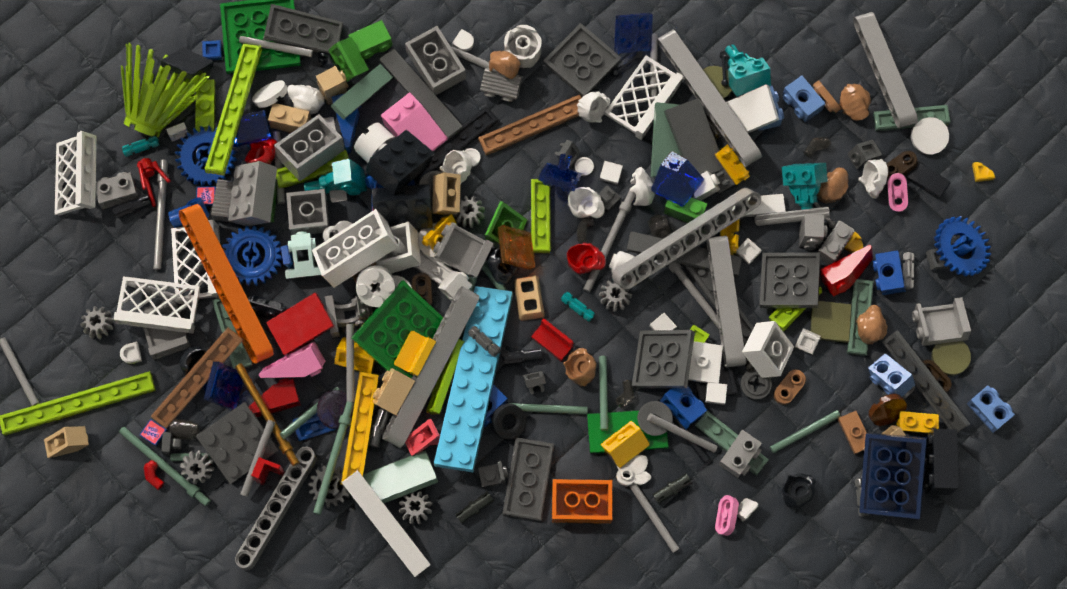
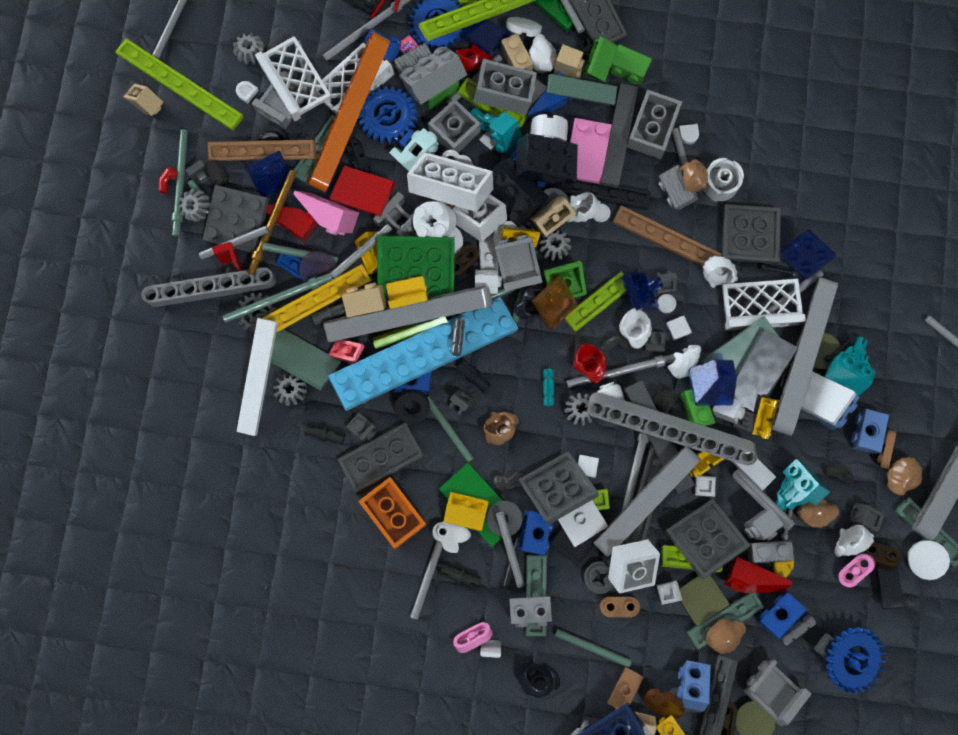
camera: 50 degrees right, 5 degrees up
tile [140,419,168,447] -> none
tan piece [513,276,545,321] -> none
red panel [531,318,574,361] -> none
sand green bar [599,356,608,431] -> none
white tile [705,382,727,405] -> none
yellow tile [972,162,995,182] -> none

